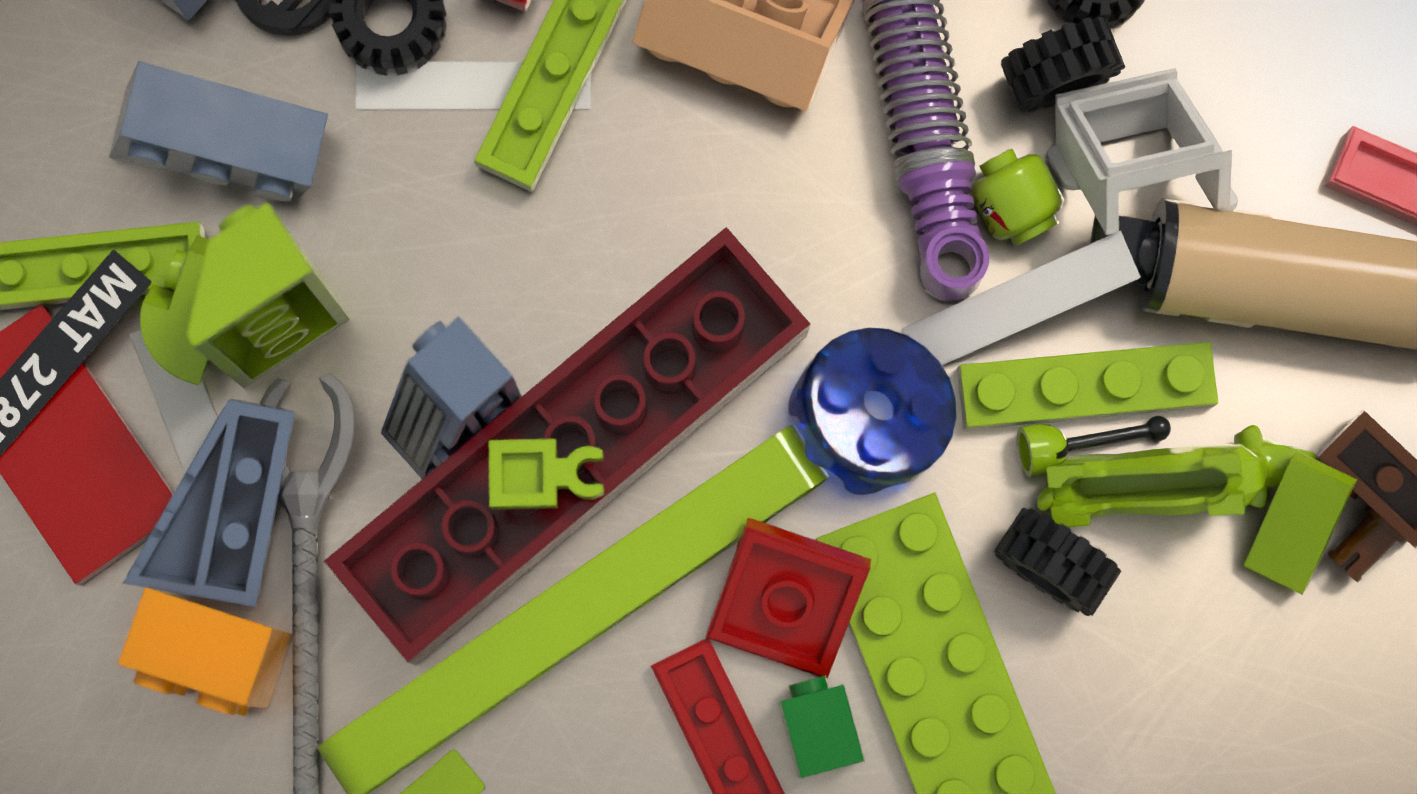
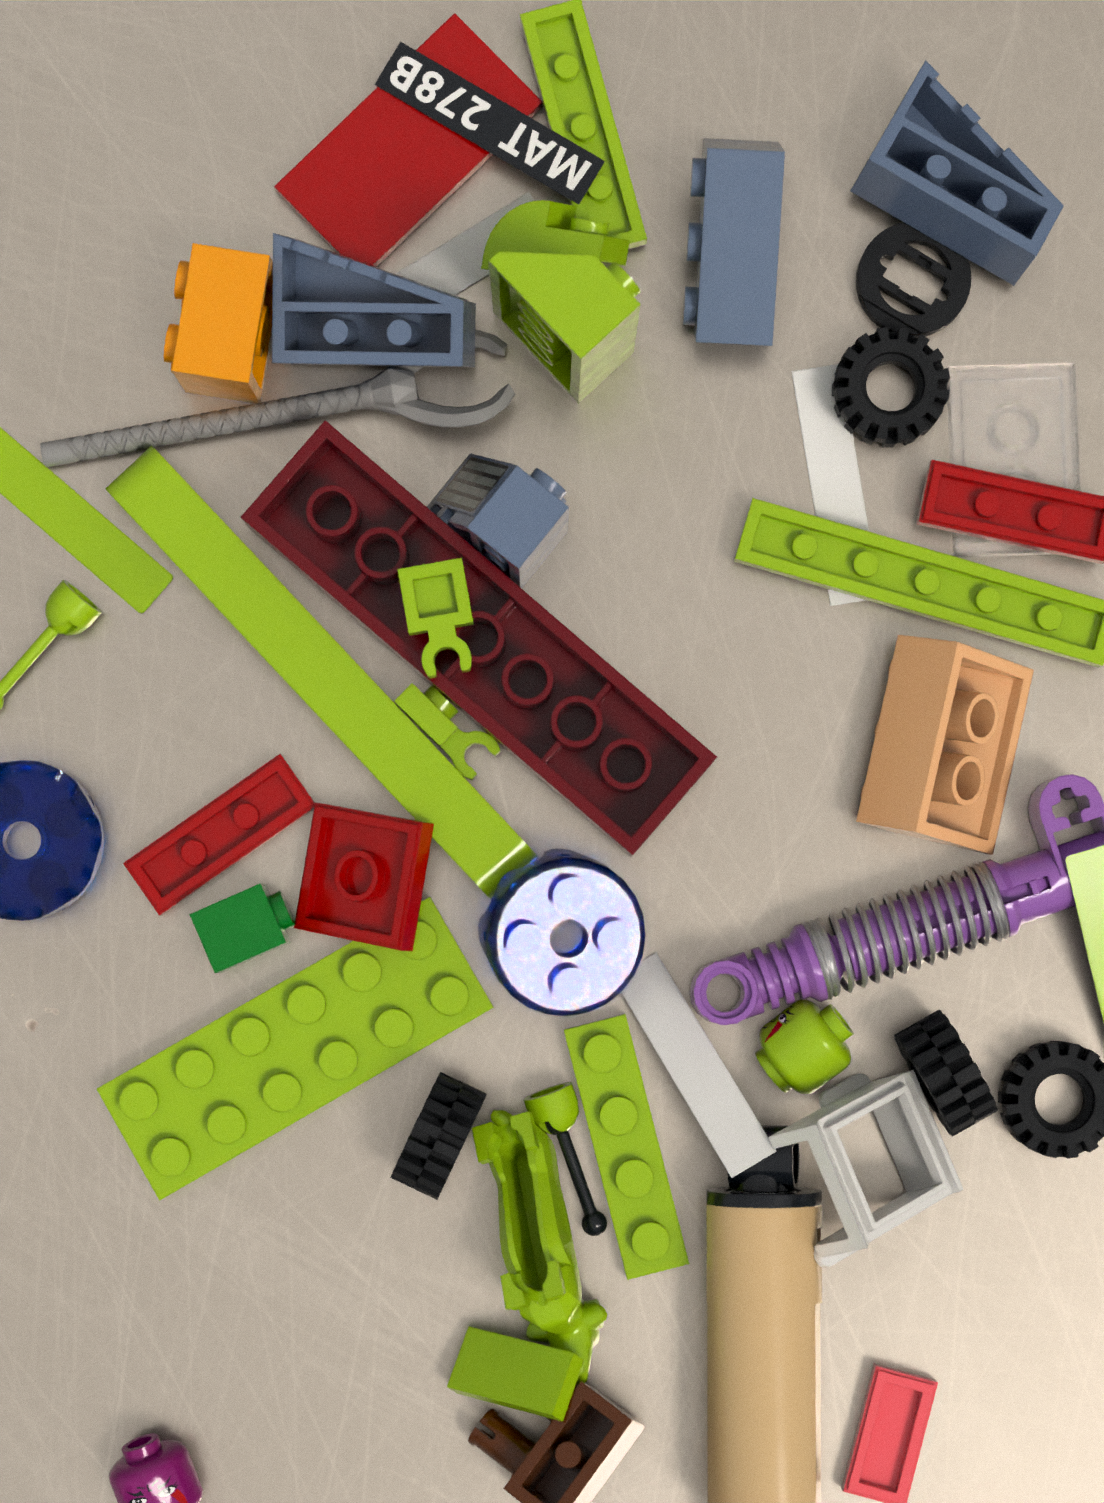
camera: 85 degrees right, 5 degrees up
none -> lime plate [394,683,501,780]

